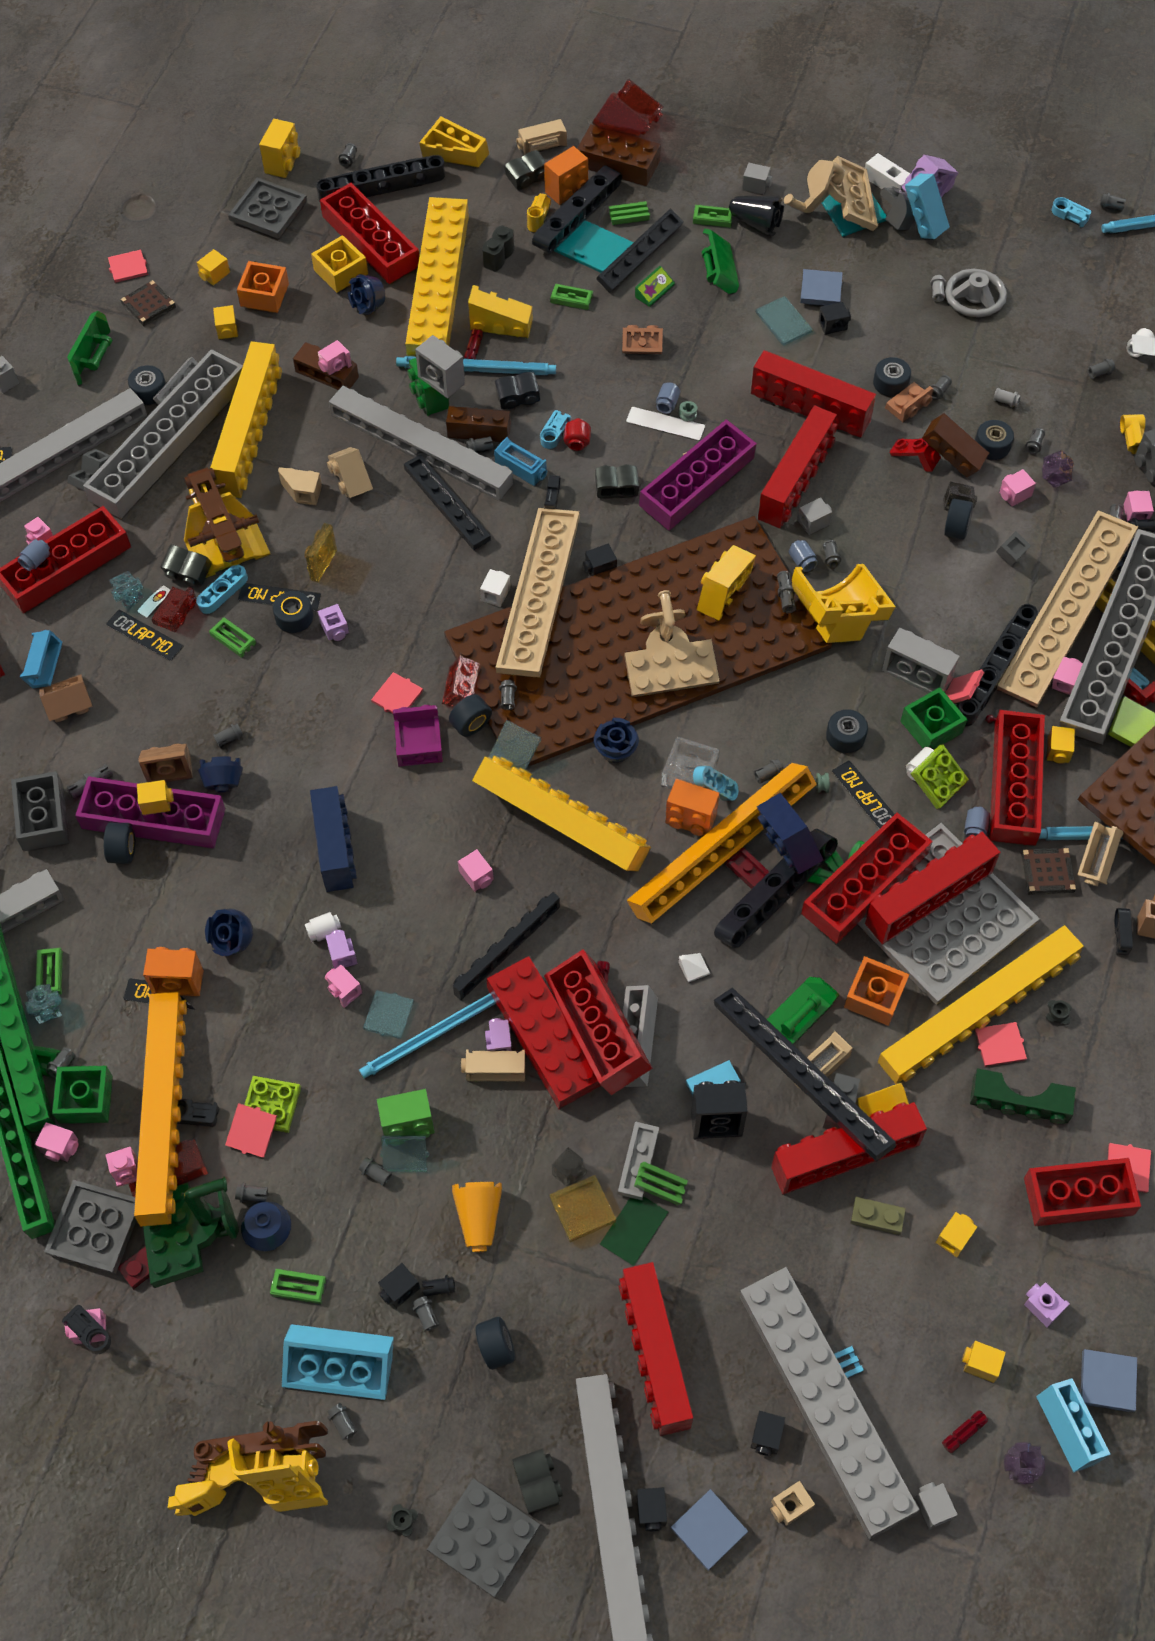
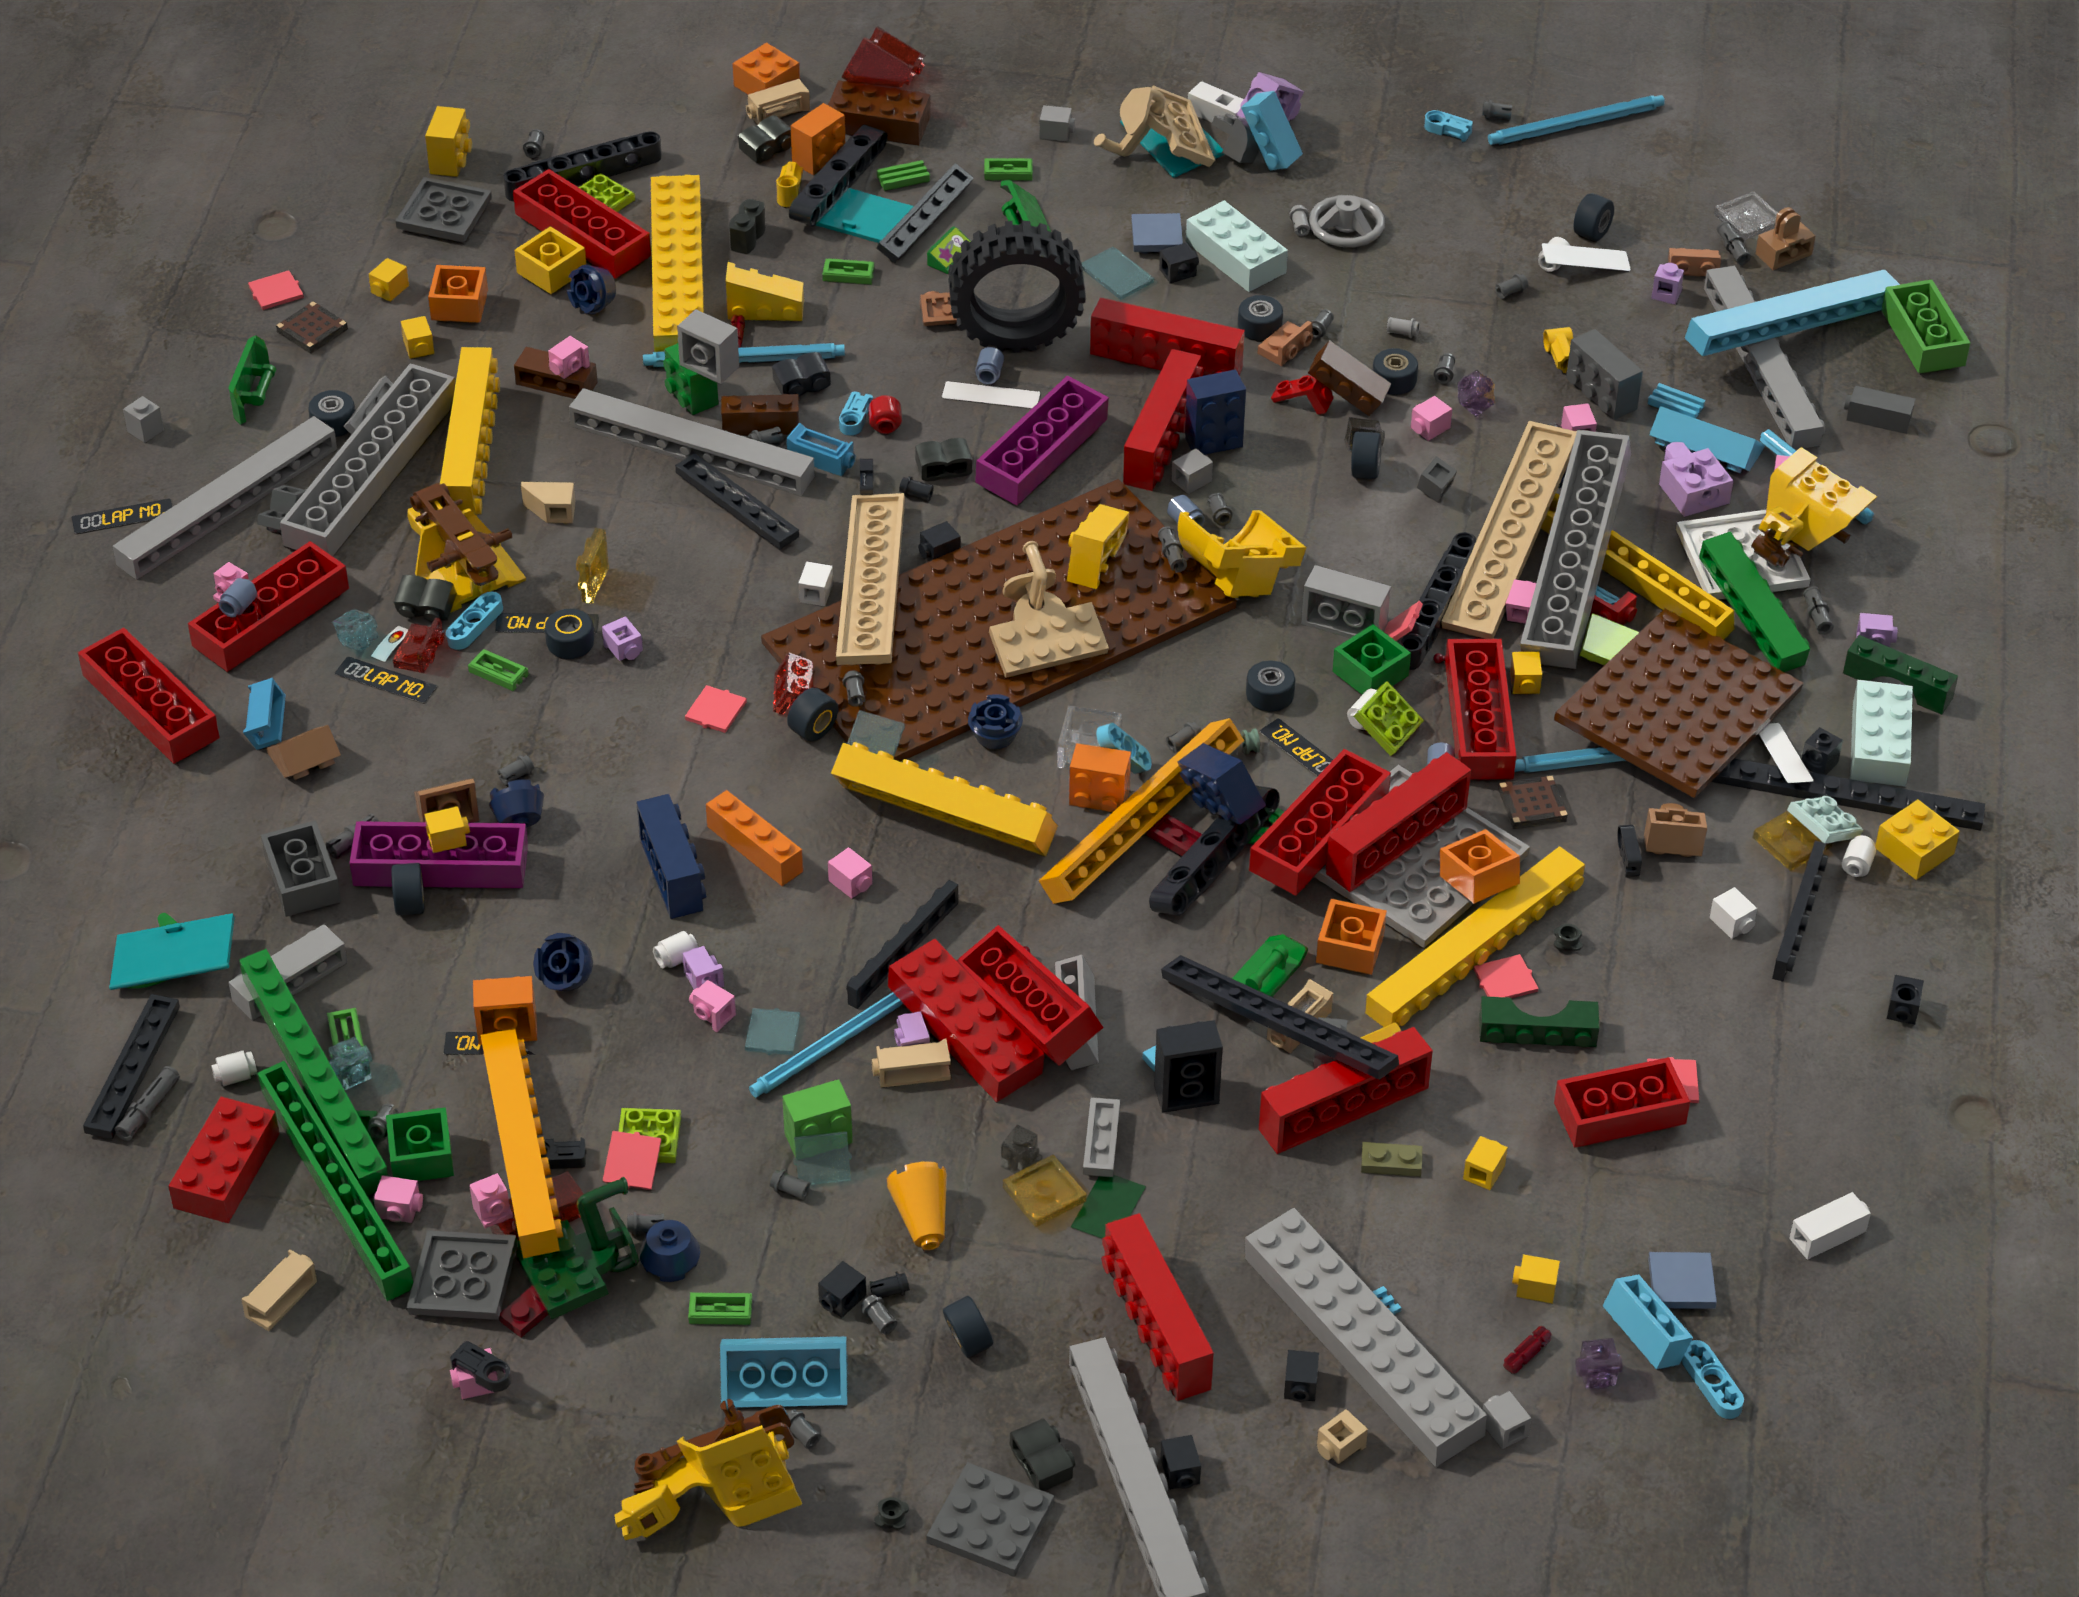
camera: 10 degrees left, 15 degrees down
tan brick [327,447,373,498] -> none
magenta panel [393,705,443,767] -> none
yellow wedge [419,116,489,167] -> none
bright green tile [634,1162,688,1205] -> none
sand blue tile [671,1489,748,1571] -> none
sand green bush [679,401,698,421] -> none
white slope [679,953,710,983] -> none
black cone [729,196,784,236] -> none
lavender brick [1024,1282,1070,1327] -> none
tan window [1078,822,1123,887] -> none
none -> lime tile [578,173,635,212]
none -> orange brick [706,790,803,886]
none -> orange brick [733,43,800,94]
none -> black pin [899,476,934,501]
none -> black tyre [948,220,1086,353]
none -> dark blue brick [1185,370,1246,455]
none -> light aqua brick [1186,200,1288,292]
none -> orange brick [1440,829,1520,903]
none -> medium azure beam [1682,1340,1744,1419]

